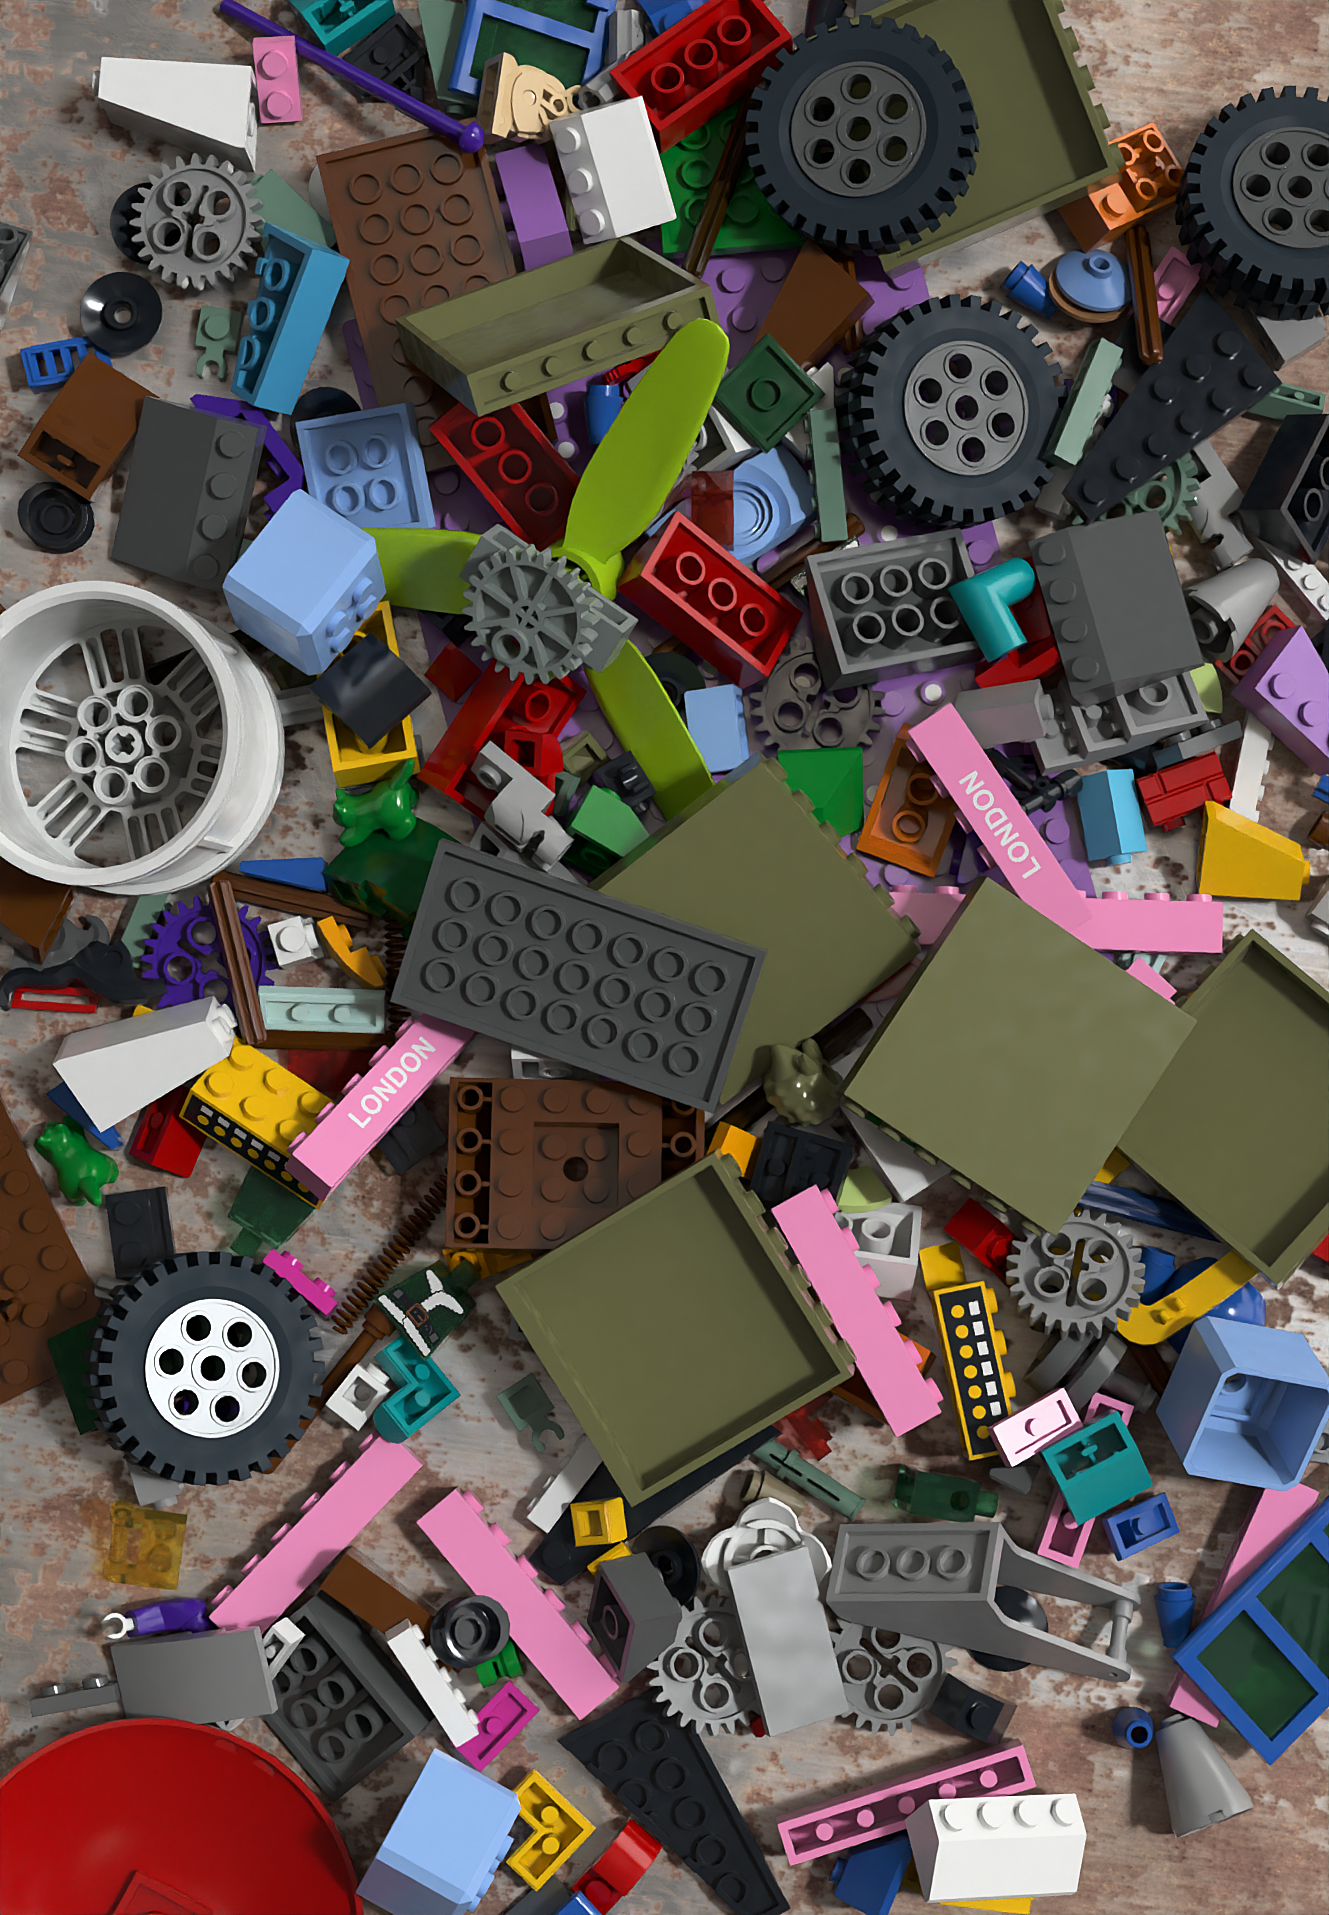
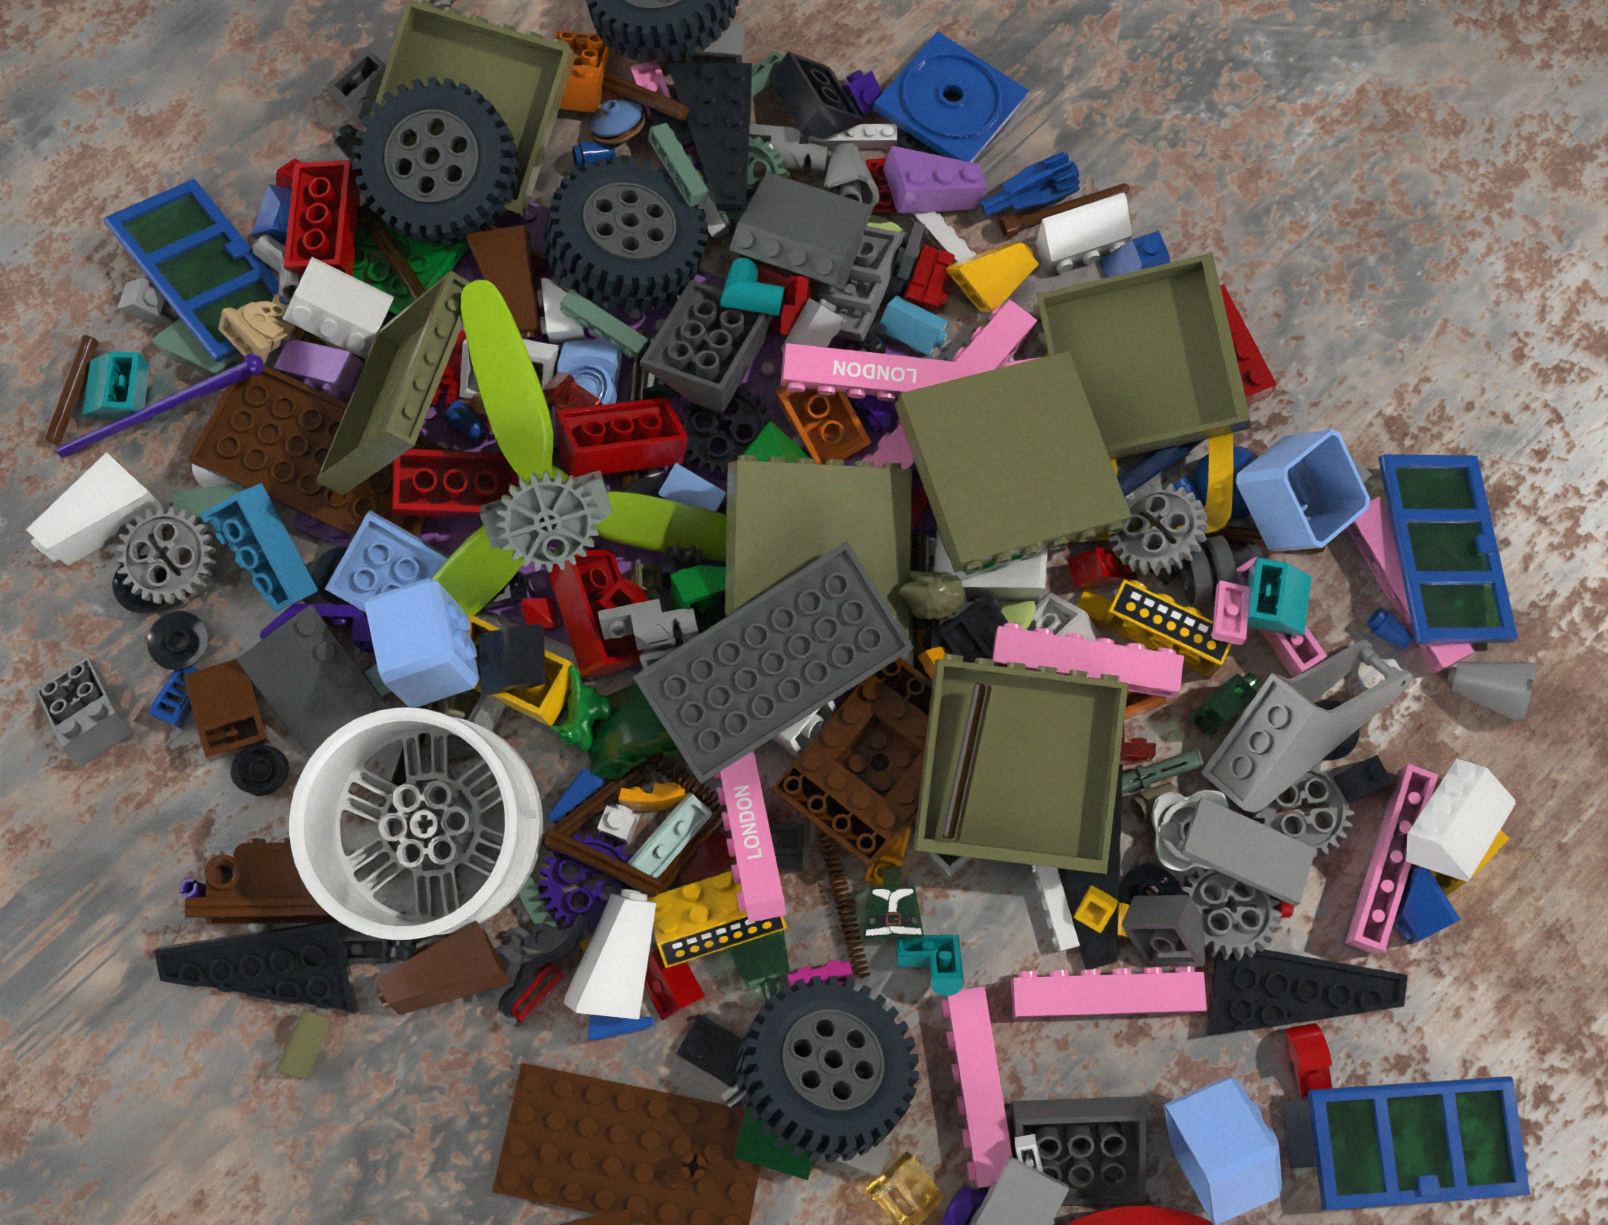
camera: 55 degrees left, 10 degrees down
green animal [33,1115,119,1207] -> none
sand green plate [195,305,244,383] -> none
bright pink plate [252,35,303,123] -> none
reddish brown piece [262,1302,400,1475] -> none
reddish brown slope [320,1546,462,1673] -> none
white brick [325,1362,392,1431] -> none
black slope [343,12,427,102] -> none
white piece [385,1618,480,1748] -> none
black piece [430,1595,510,1669] -> none
dark pink plate [450,1679,540,1772] -> none
green wheel [475,1635,524,1688] -> none
sand green plate [496,1373,565,1452] -> none
yellow brick [506,1768,596,1892] -> none
dark green tile [713,333,826,454] -> none
dark grey slope [982,1460,1041,1495] -> none
blue slope [1102,1492,1180,1561] -> none
blue cone [1112,1707,1154,1750] -> none
none -> dark brown axle [942,683,992,841]

